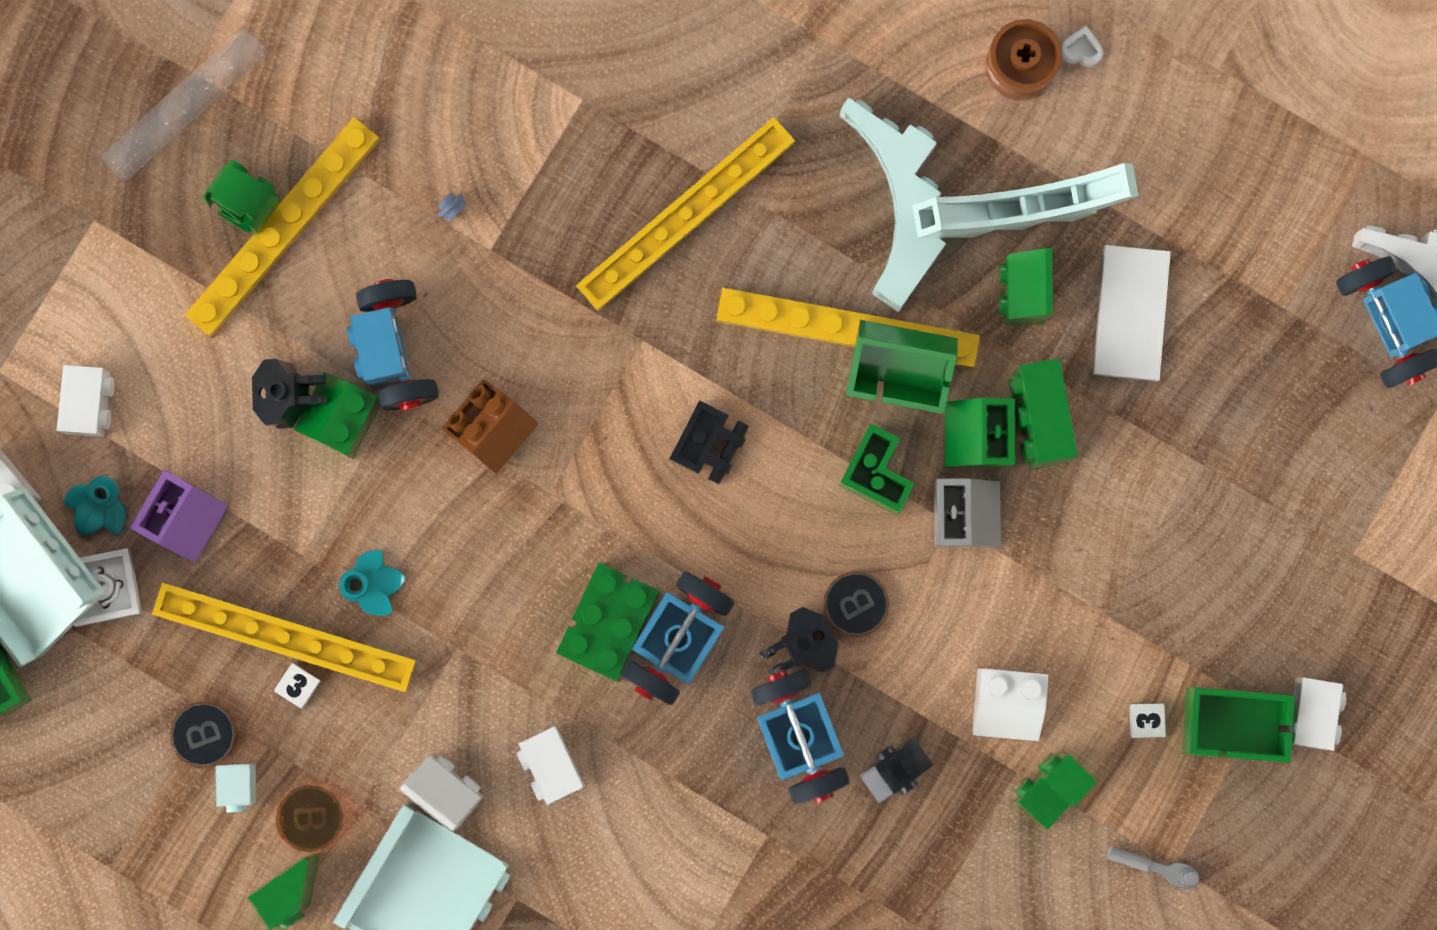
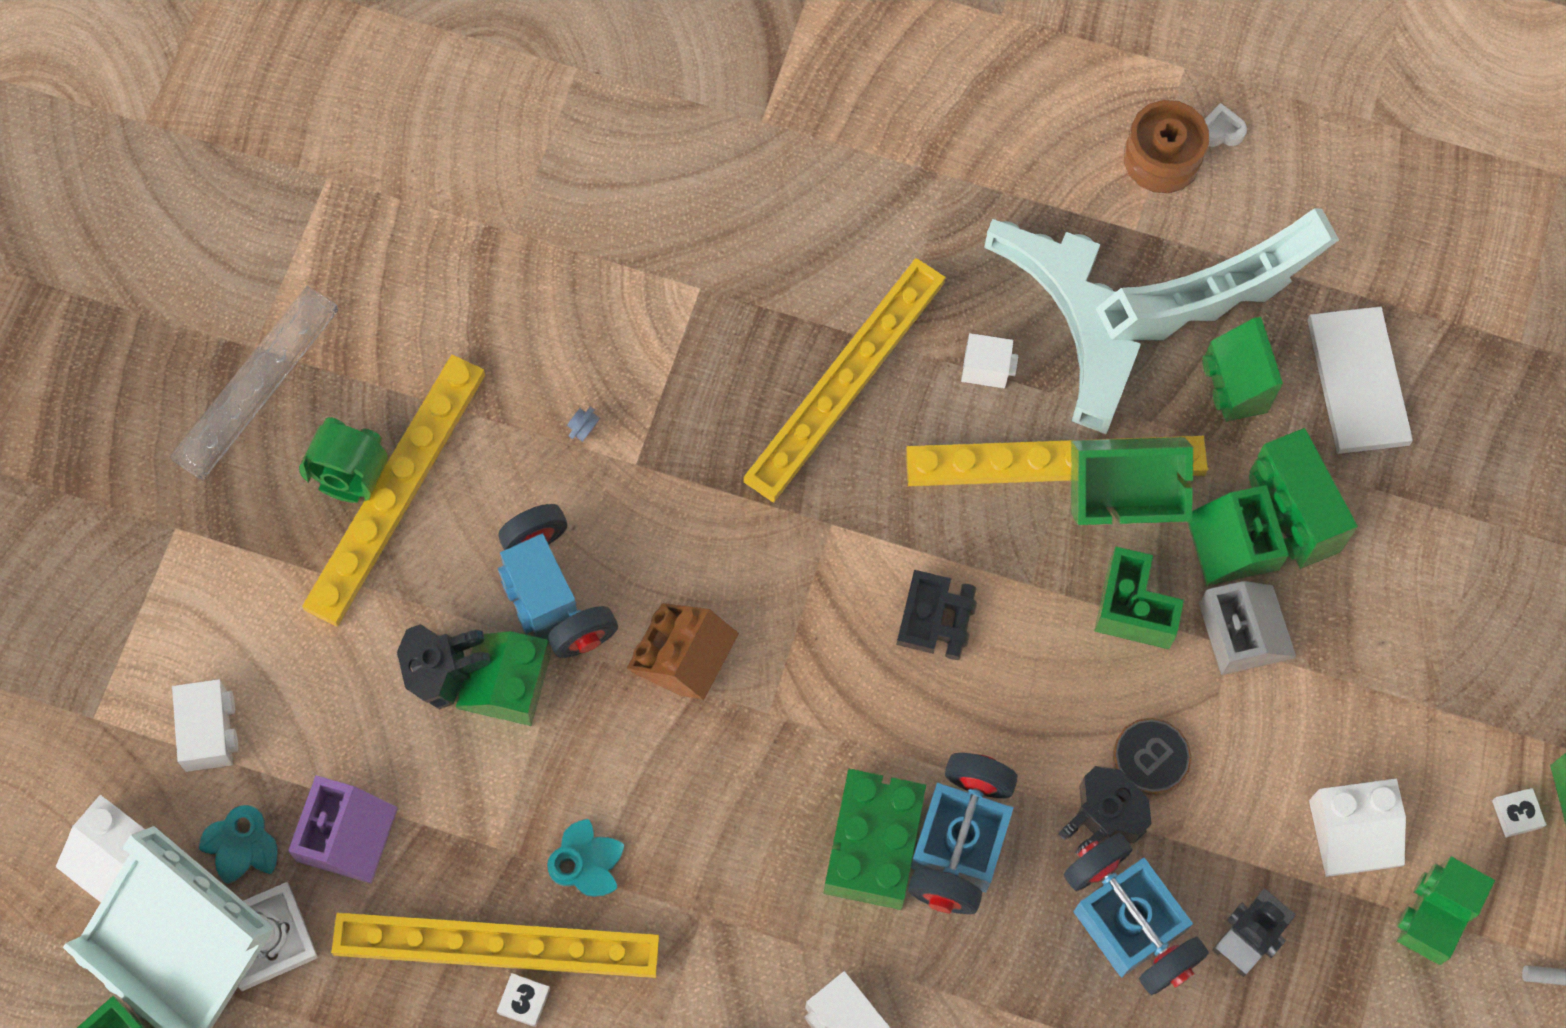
camera: 15 degrees left, 15 degrees down
none -> white brick [961,333,1018,388]

